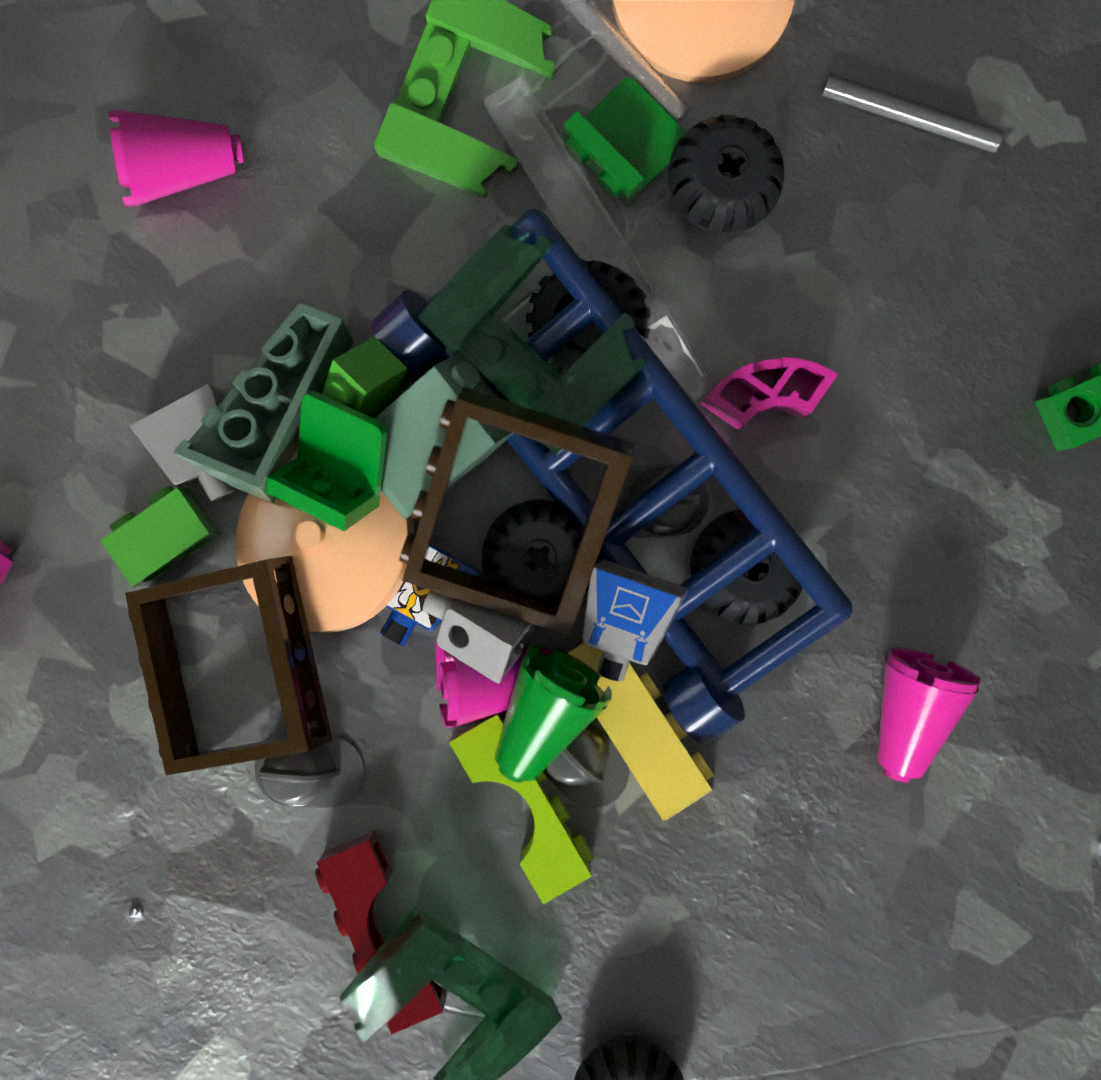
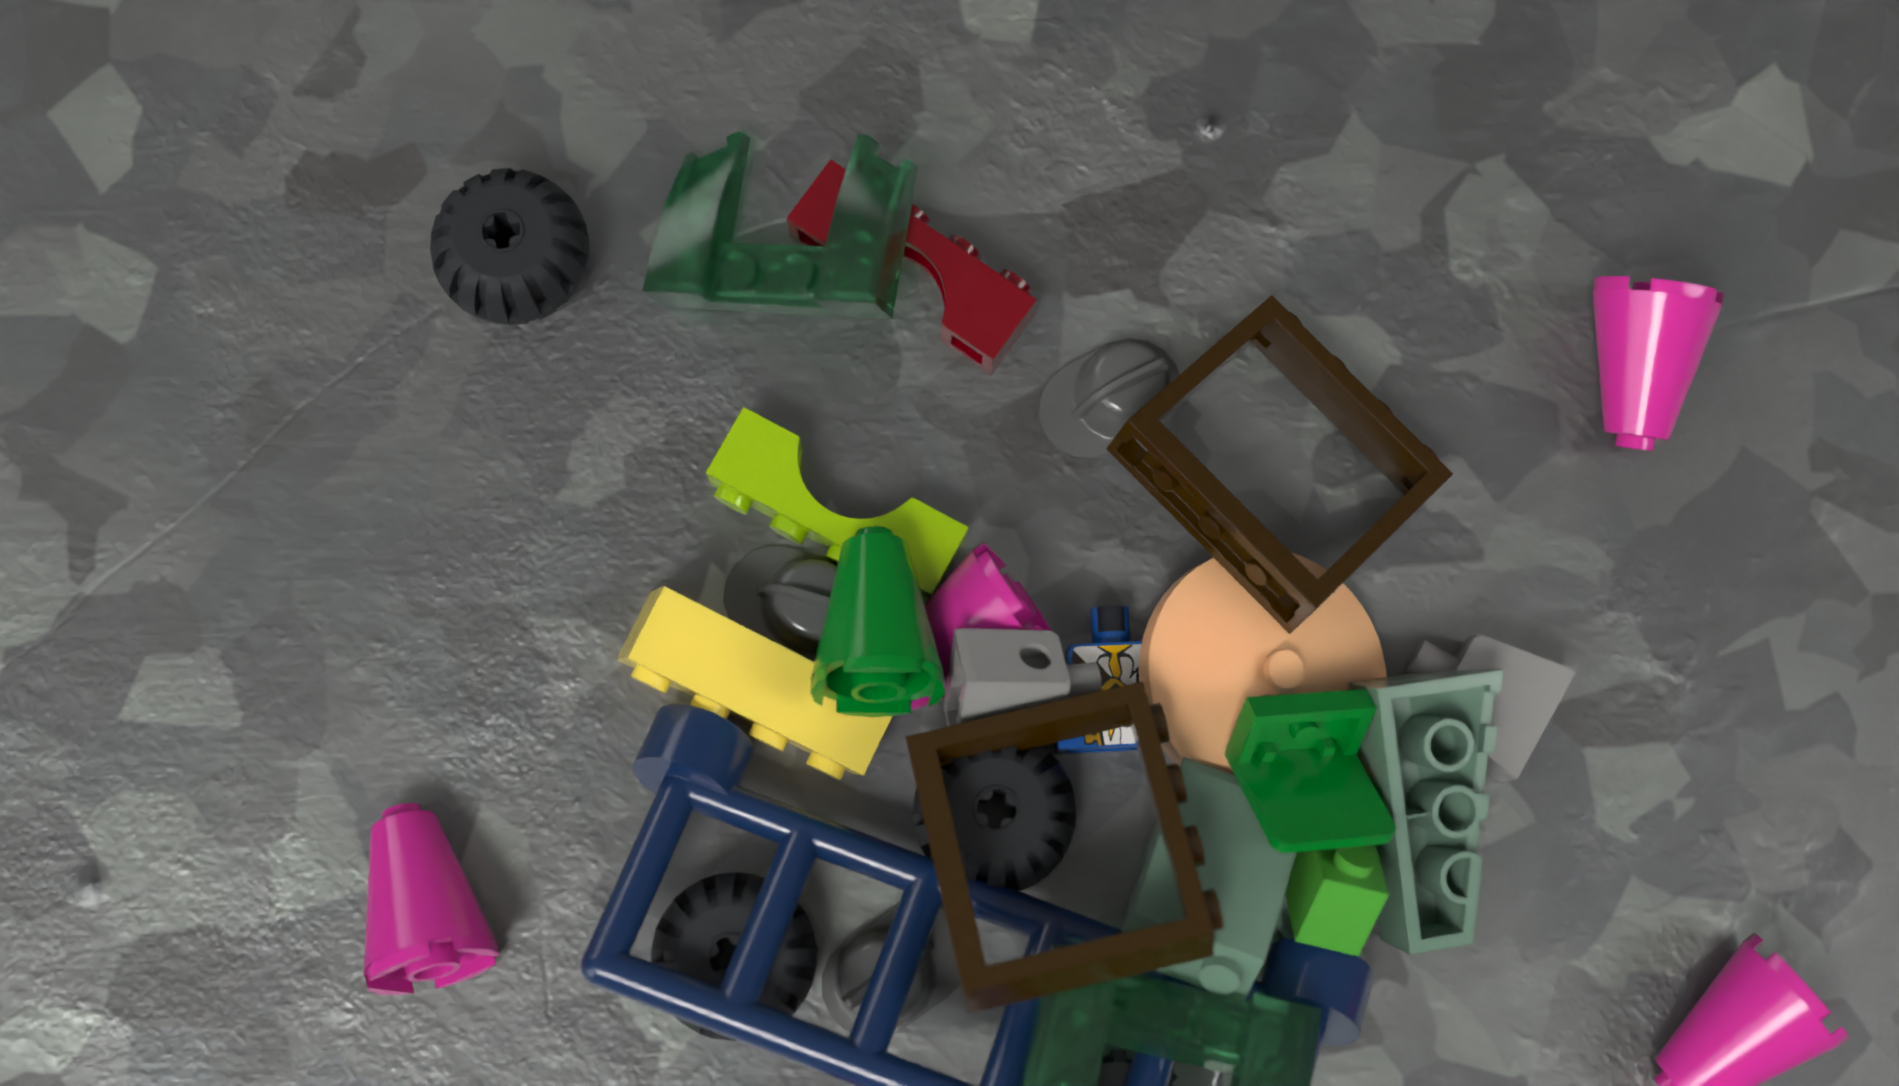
camera: 140 degrees right, 10 degrees down
bright green brick [100,486,221,587] -> none
torso [583,559,689,681] -> none

